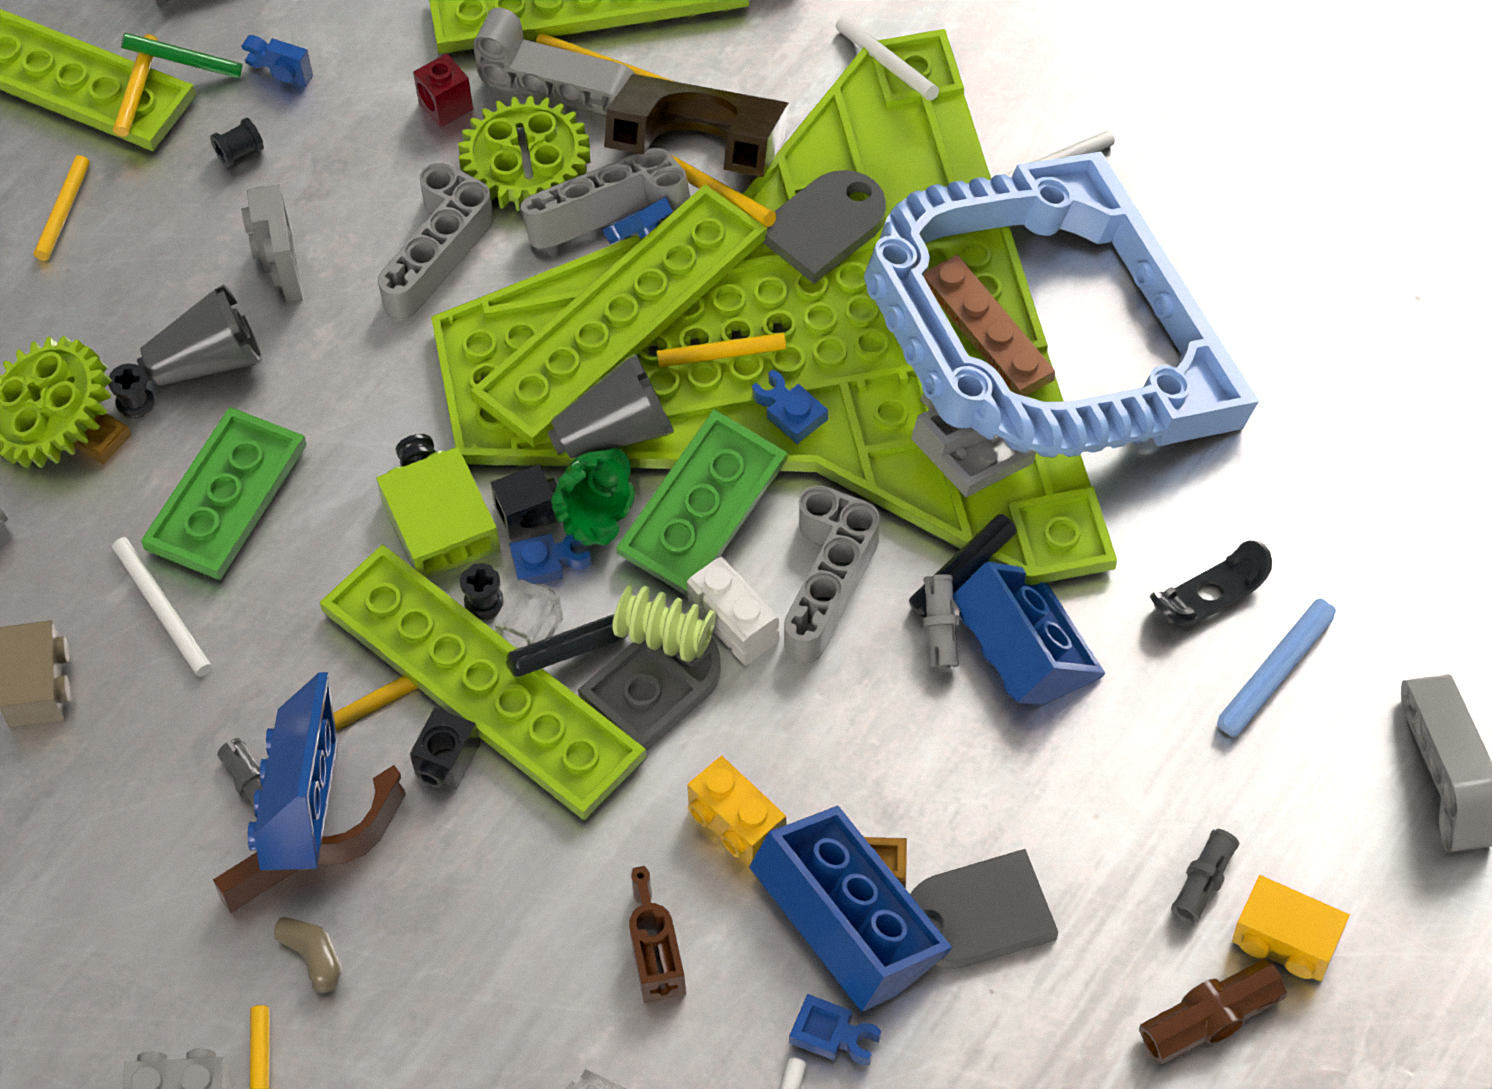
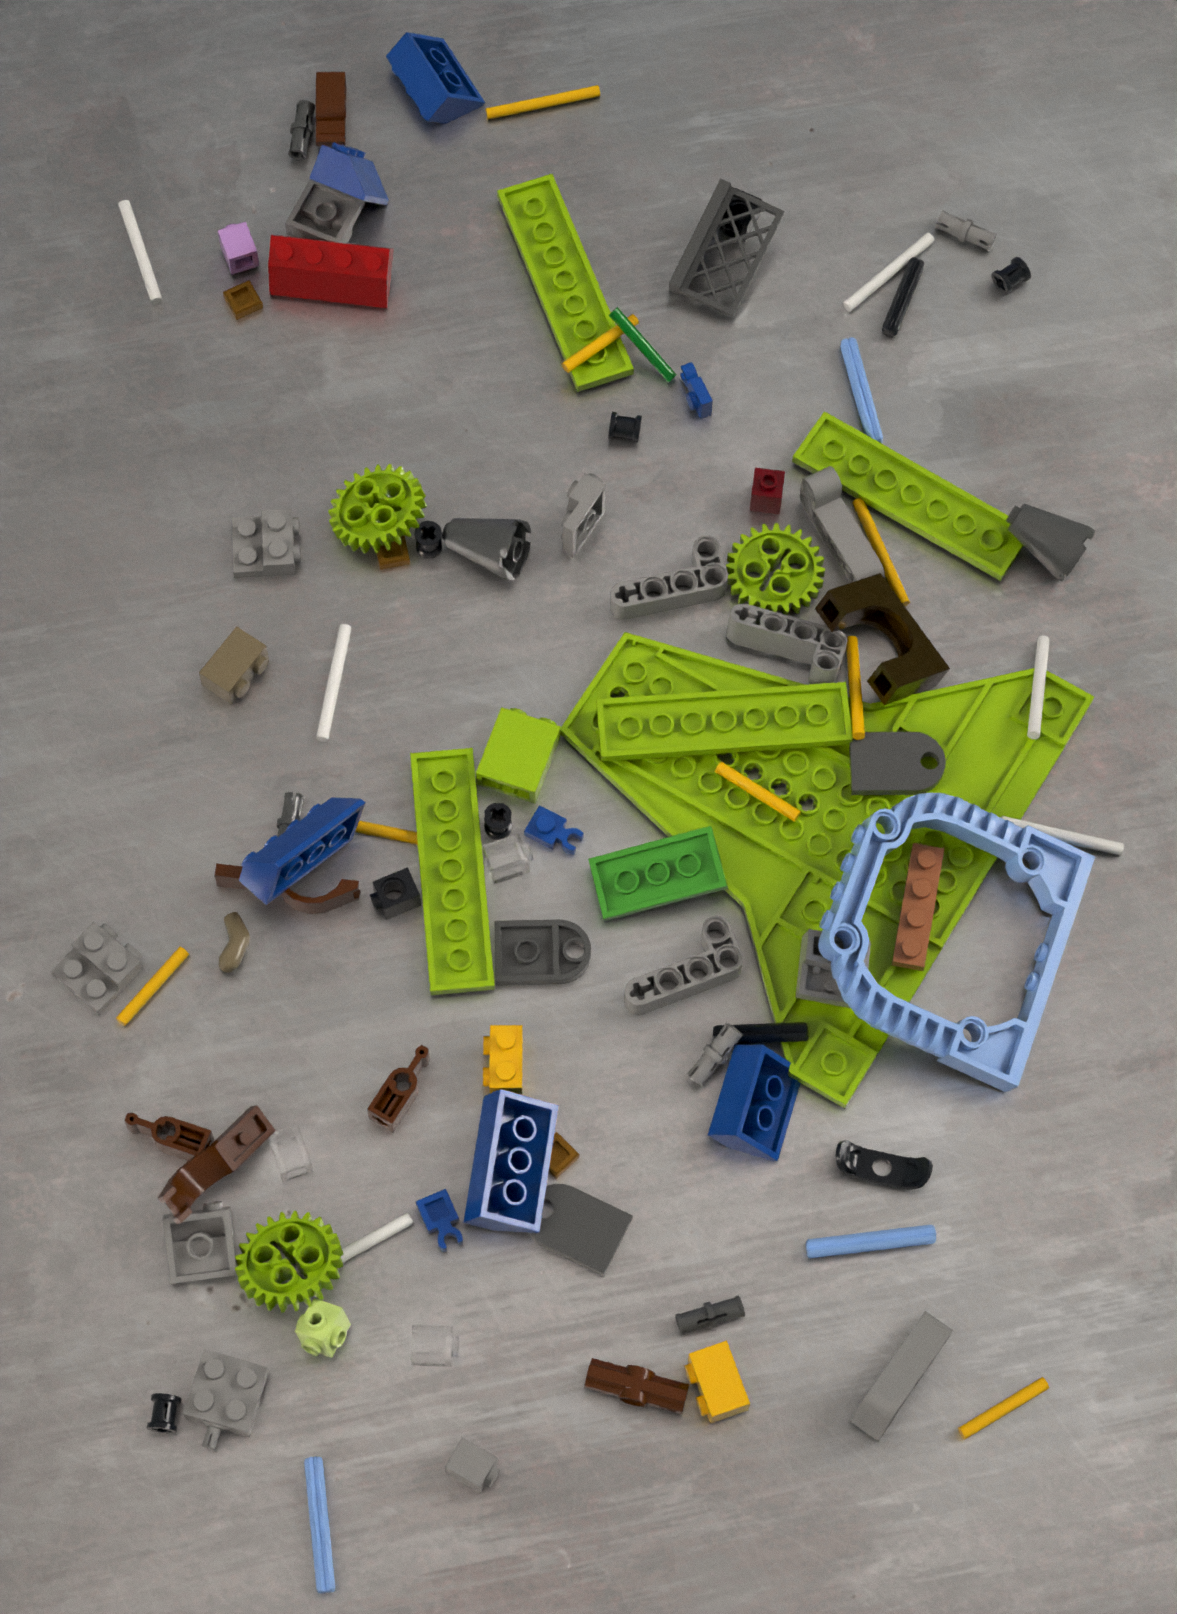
camera: 40 degrees right, 10 degrees up
yellow bar [33,155,90,261] -> none
bright green plate [141,407,307,581] -> none
black bush [395,434,437,466] -> none
black brick [490,464,558,539] -> none
black axle [506,614,627,677] -> none
dark grey cone [547,353,674,459] -> none
green hair [551,447,636,547] -> none
blue plate [602,197,673,245] -> none
yellowish green piece [613,584,716,662] -> none
white brick [687,557,779,666] -> none
blue plate [752,370,828,444] -> none

